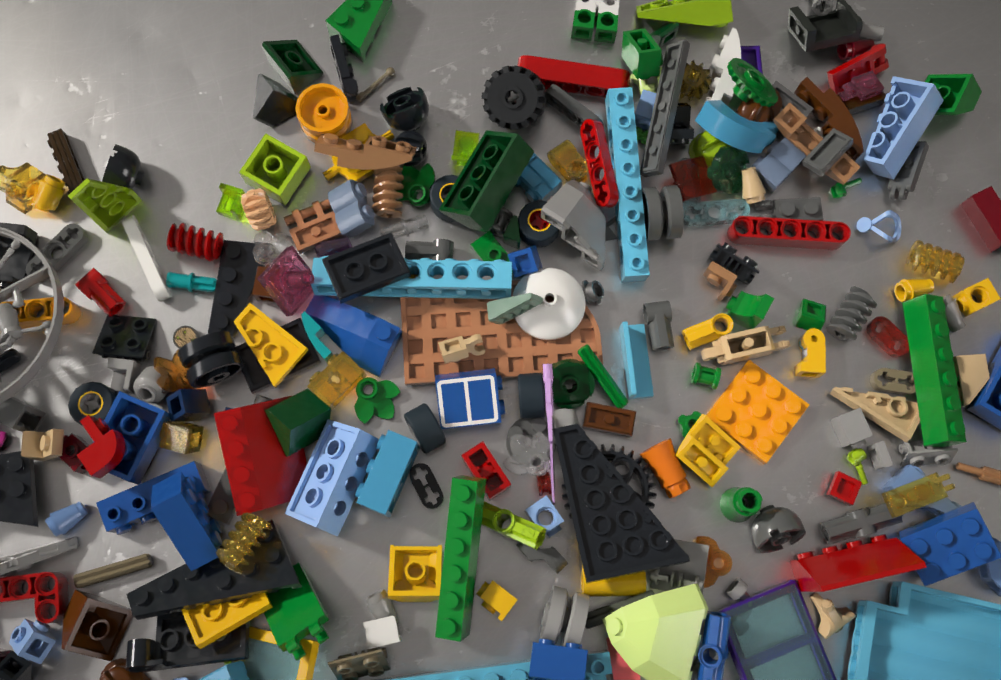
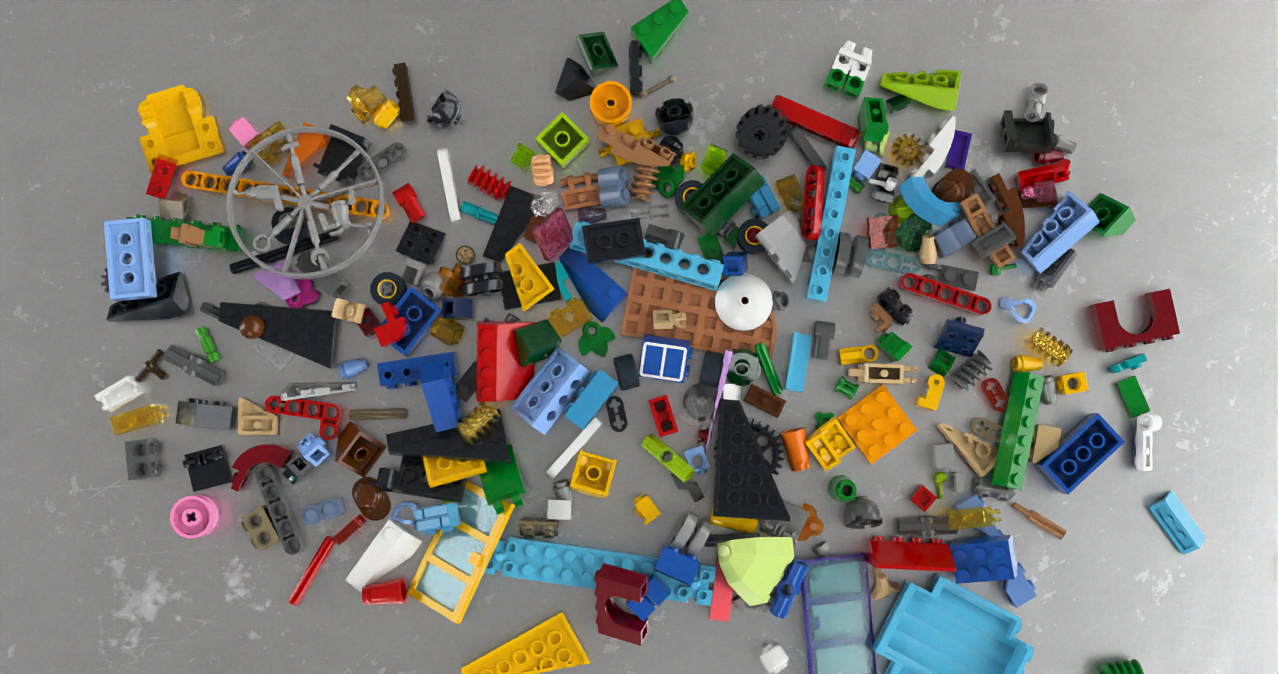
camera: 15 degrees right, 10 degrees up
lime wedge [68,178,142,233] -> none
green brick [435,475,486,642] -> none
sand green slope [487,293,543,325] -> none
dark grey tile [640,40,690,177] -> none
green gear [727,58,778,107] -> none
none -> white beam [546,417,602,480]
none -> yellow plate [680,151,697,172]
none -> white hand [869,177,898,191]
none -> dark blue plate [934,317,985,357]

